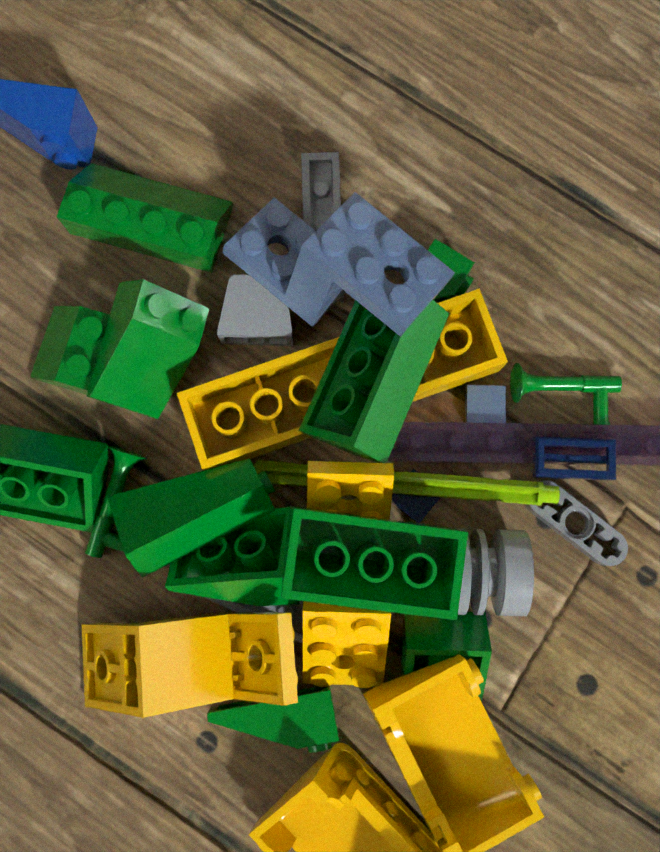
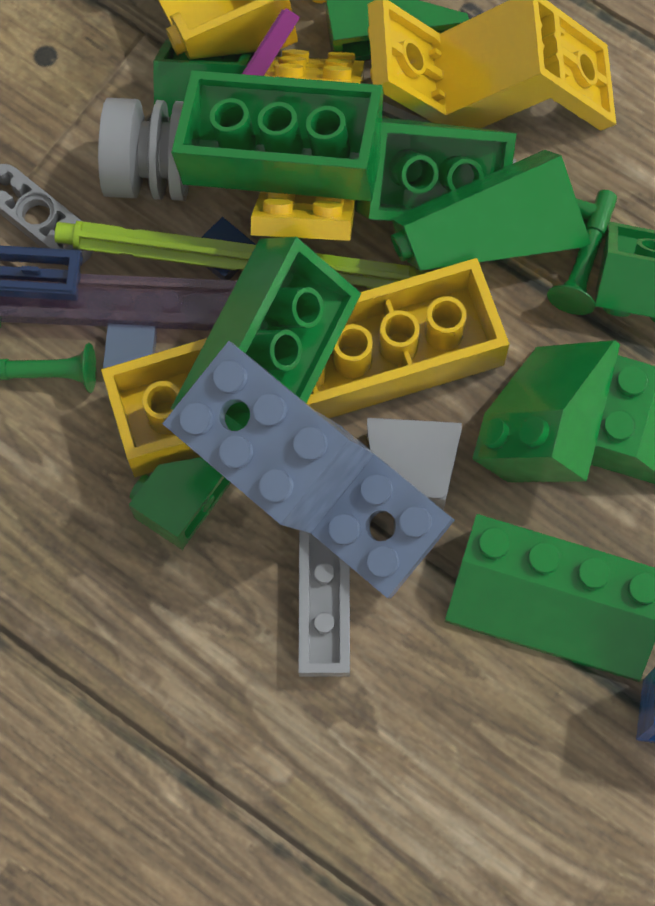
camera: 175 degrees left, 10 degrees down
none -> magenta tile [242,8,300,76]

